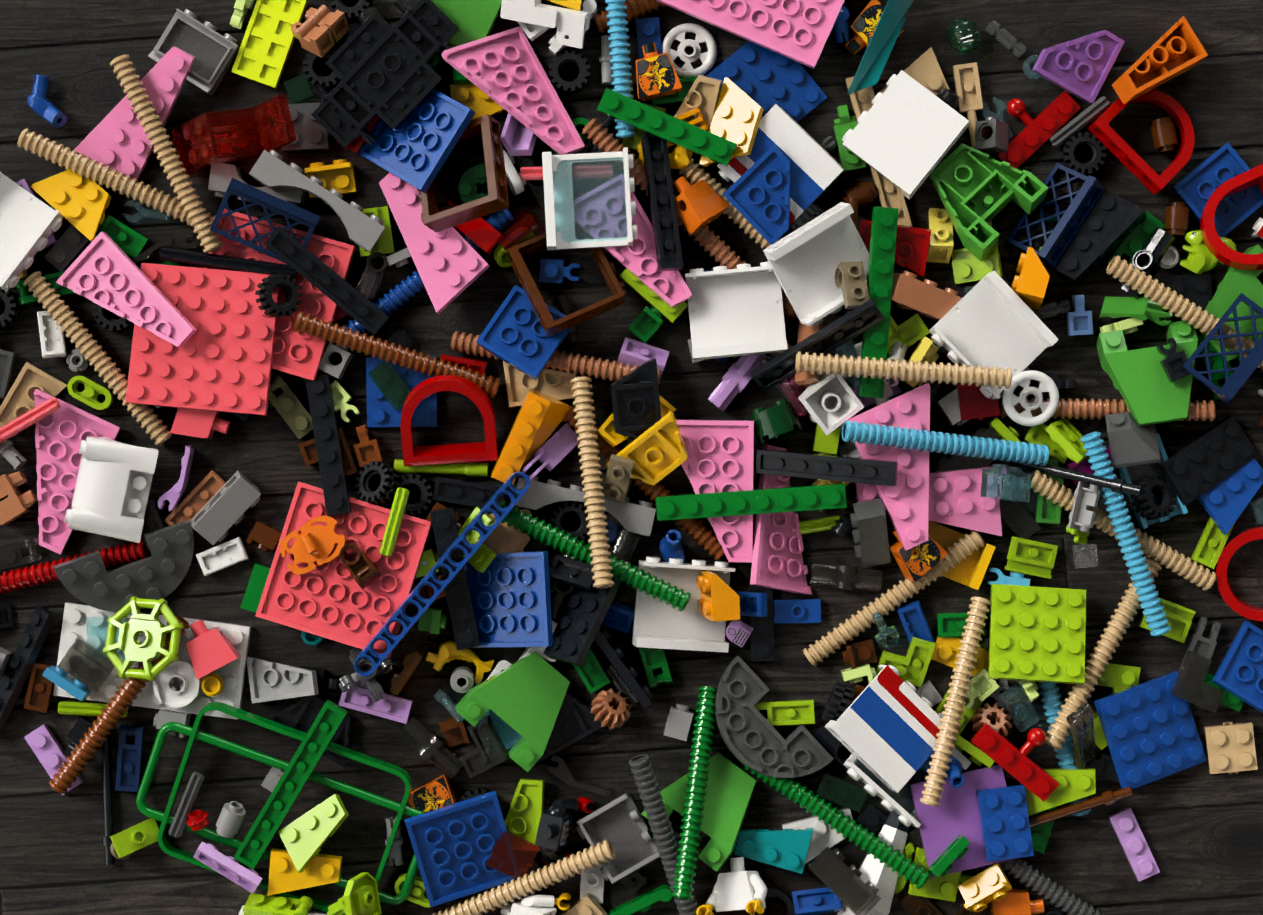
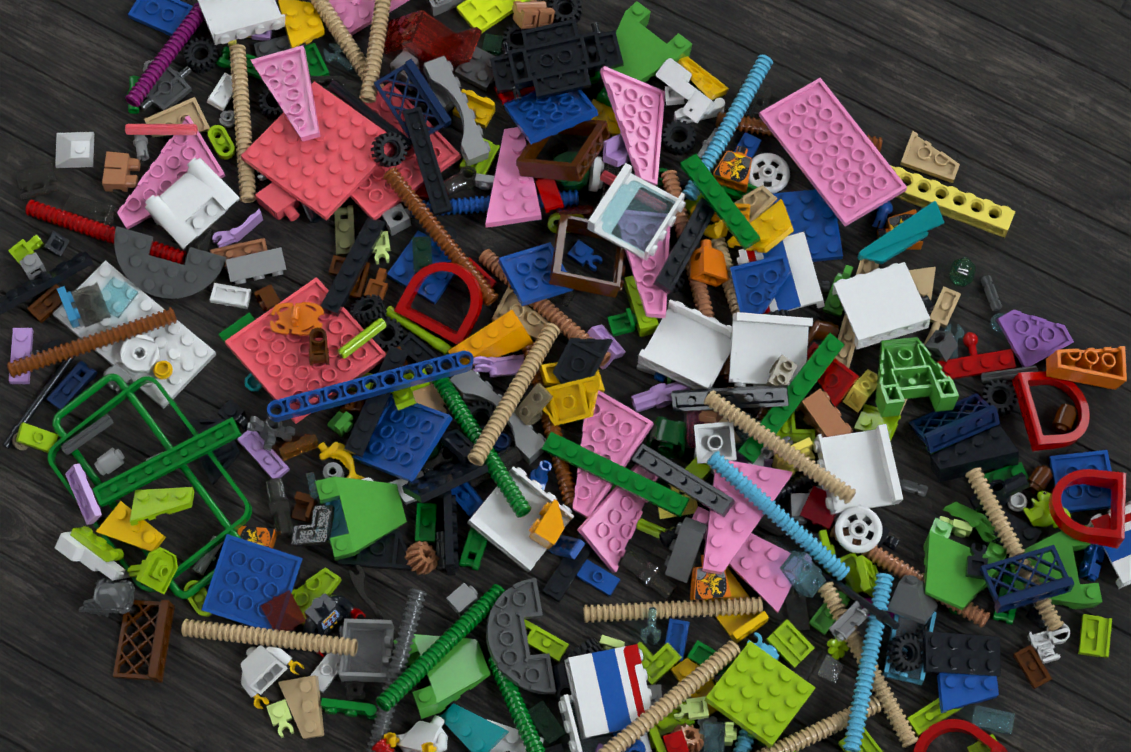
camera: 25 degrees right, 20 degrees down
lime axle [58,701,128,718] -> none
lime plate [103,596,184,682] -> none
coral torso [186,619,241,679] -> none
red plate [186,810,209,831] -> none
light grey wing [246,657,319,704] -> none
lavender tile [725,620,754,648] -> none
reddish brown bracket [842,638,878,669] -> none
light orange slope [1011,247,1050,310] -> none
medium blue plate [1067,295,1093,336] -> none

